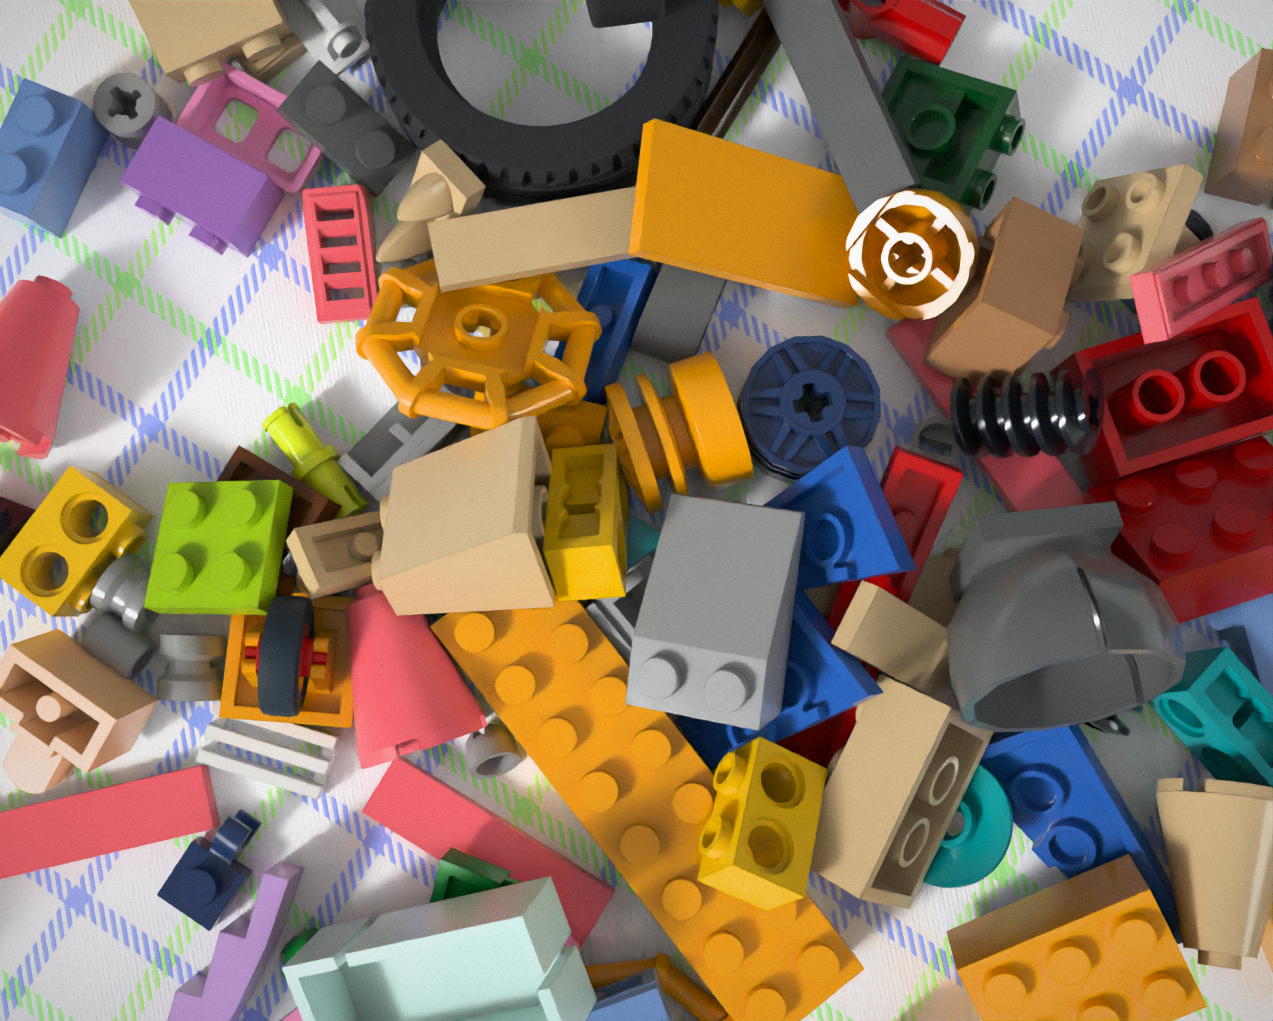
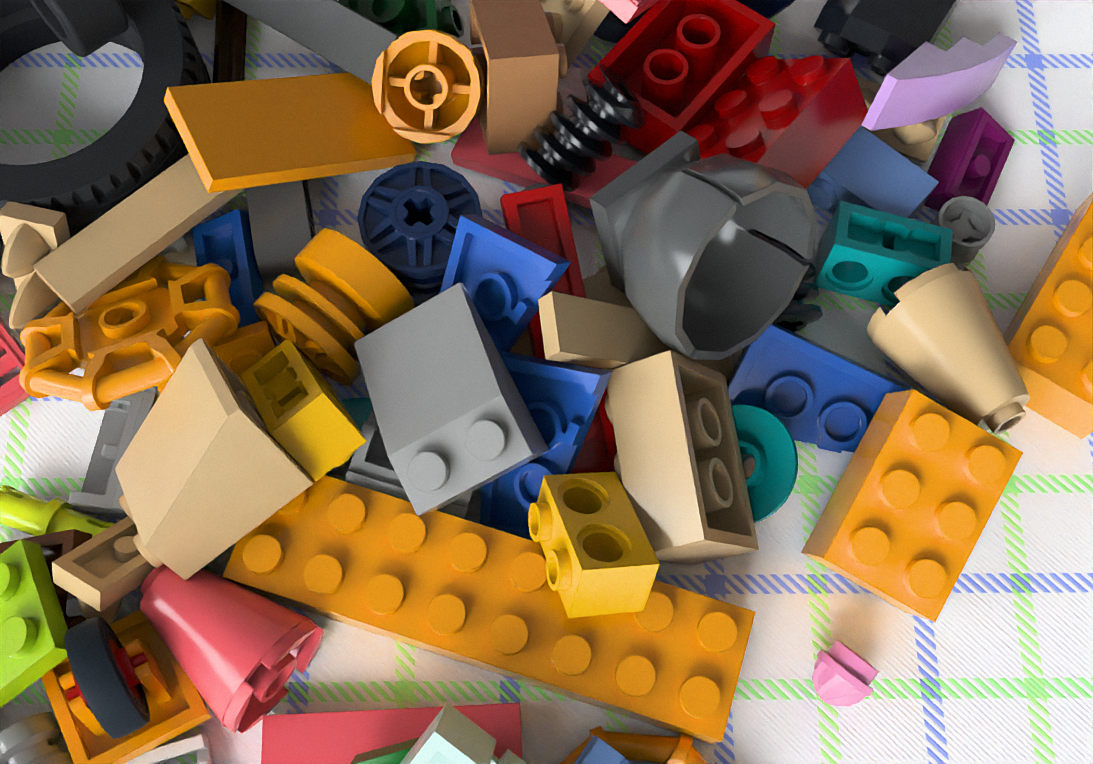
camera: 35 degrees left, 15 degrees down
light grey hinge [465,723,520,779] -> none

